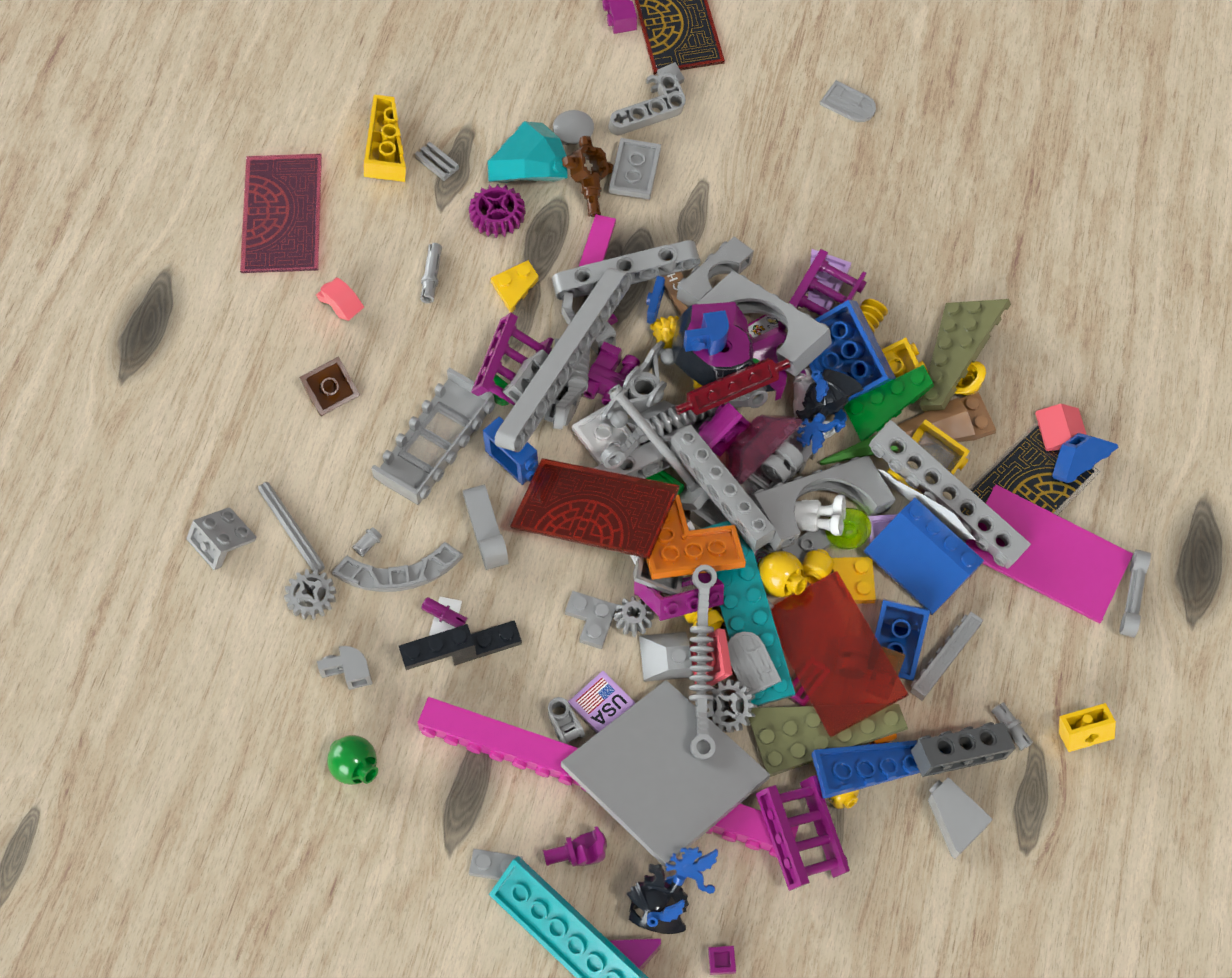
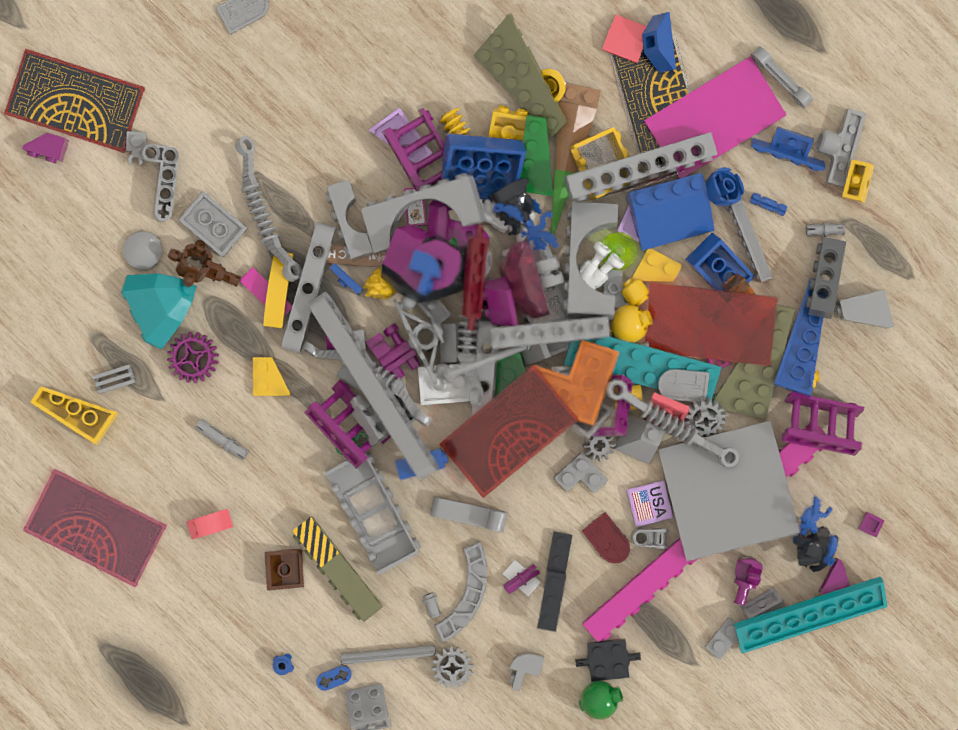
camera: 60 degrees left, 25 degrees up
none -> light grey piece [235,136,302,282]
none -> yellow slope [263,253,294,329]
none -> blue brick [273,653,294,675]
none -> olive brick [293,516,383,622]
none -> blue beam [316,665,352,691]
none -> light grey plate [416,299,452,324]
none -> black plate [575,638,641,682]
none -> dark red window [582,512,630,564]
none -> blue cylinder [706,167,744,207]
none -> light grey plate [741,588,785,619]
none -> blue axle [750,193,787,216]
none -> blue bracket [751,126,825,171]
none -> light grey plate [816,108,866,188]

